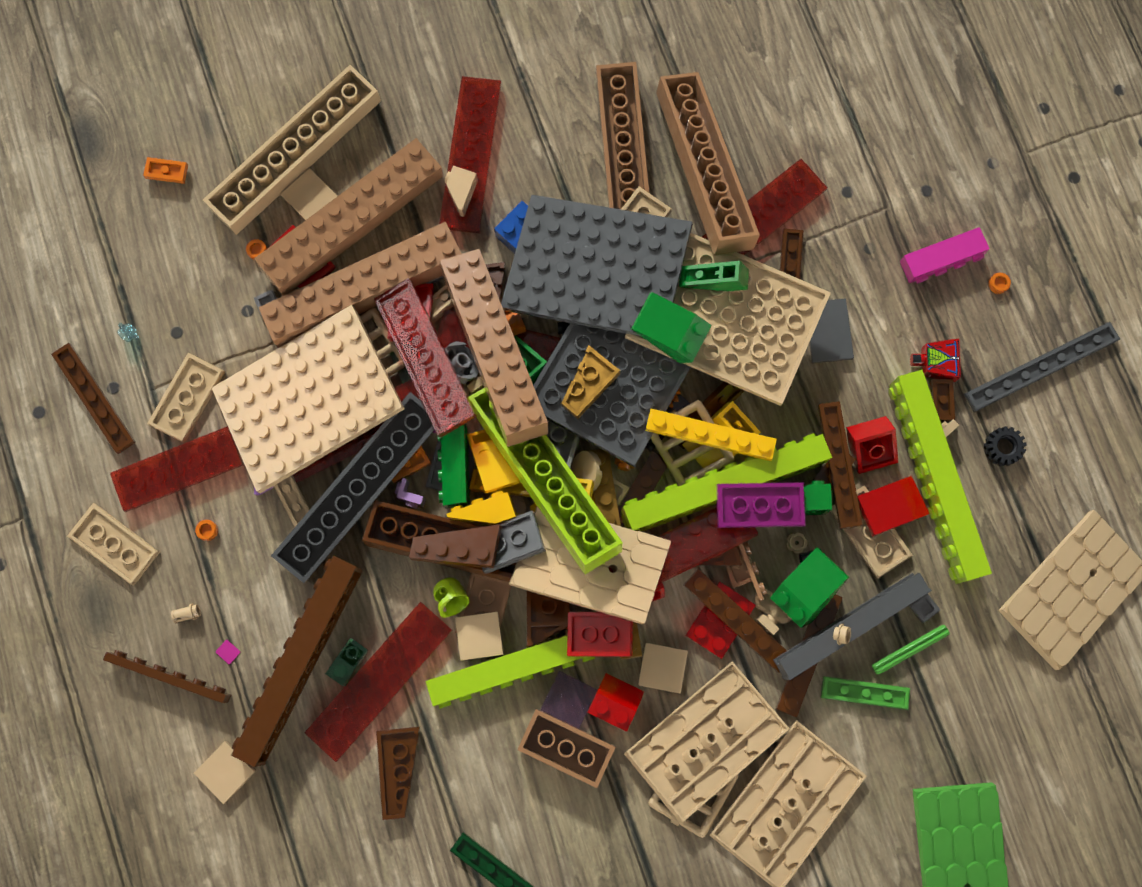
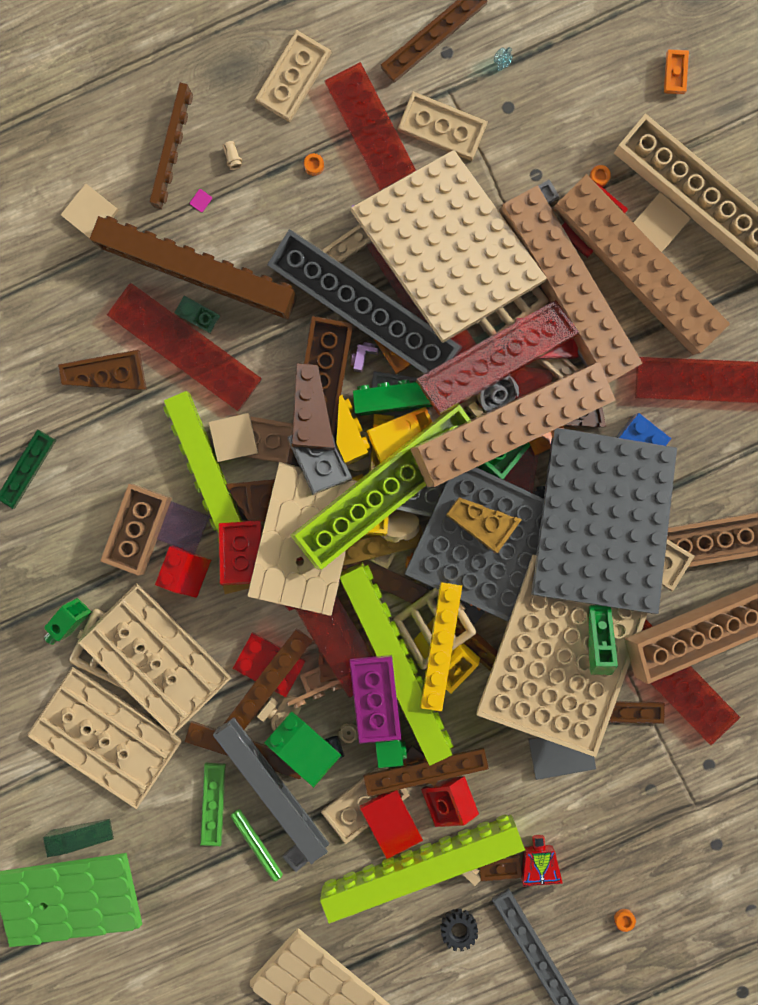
camera: 75 degrees right, 10 degrees up
lime helmet [433,577,469,618] -> none
tan slope [445,166,478,217] -> none
green slope [631,292,712,363] -> none
tan tile [638,643,688,694] -> none
tan plate [833,624,851,645] -> none
dark pink brick [900,227,990,284] -> none
none -> clear green slope [43,819,114,858]
none -> green torso [44,598,92,645]

